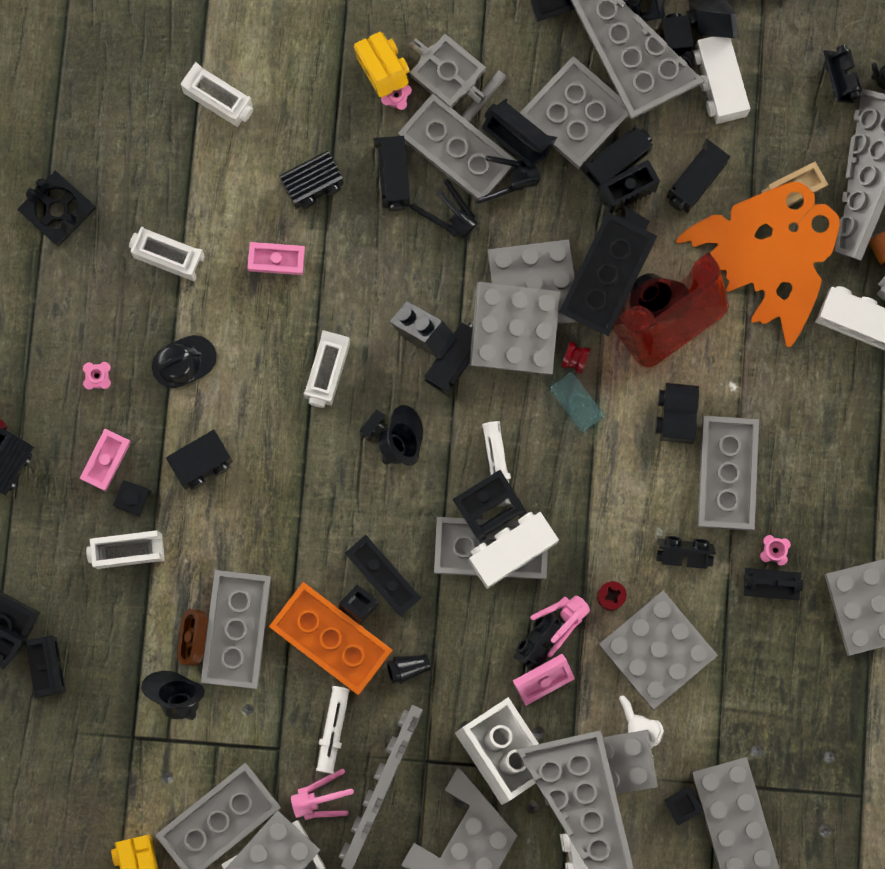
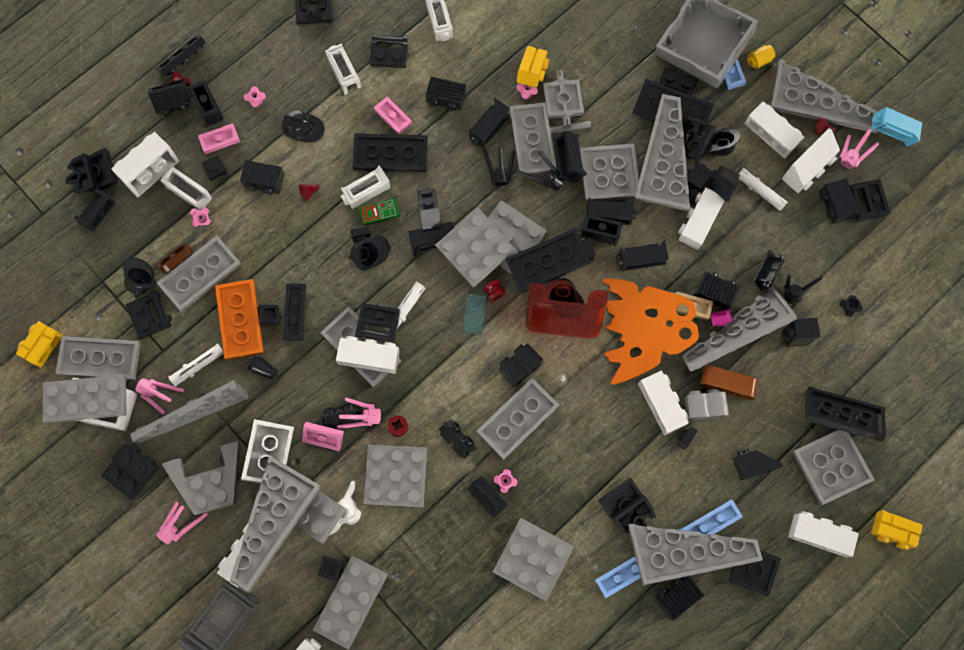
camera: 45 degrees right, 5 degrees down
none -> white brick [112,132,179,198]
none -> black plate [126,291,172,340]
none -> black brick [188,80,224,126]
none -> bright pink plate [190,207,211,227]
none -> dark red rock [298,183,319,201]
none -> black plate [352,133,428,172]
none -> green tile [359,198,400,226]
none -> black plate [370,34,408,68]
none -> black brick [693,271,740,310]
none -> dark pink plate [710,309,732,327]

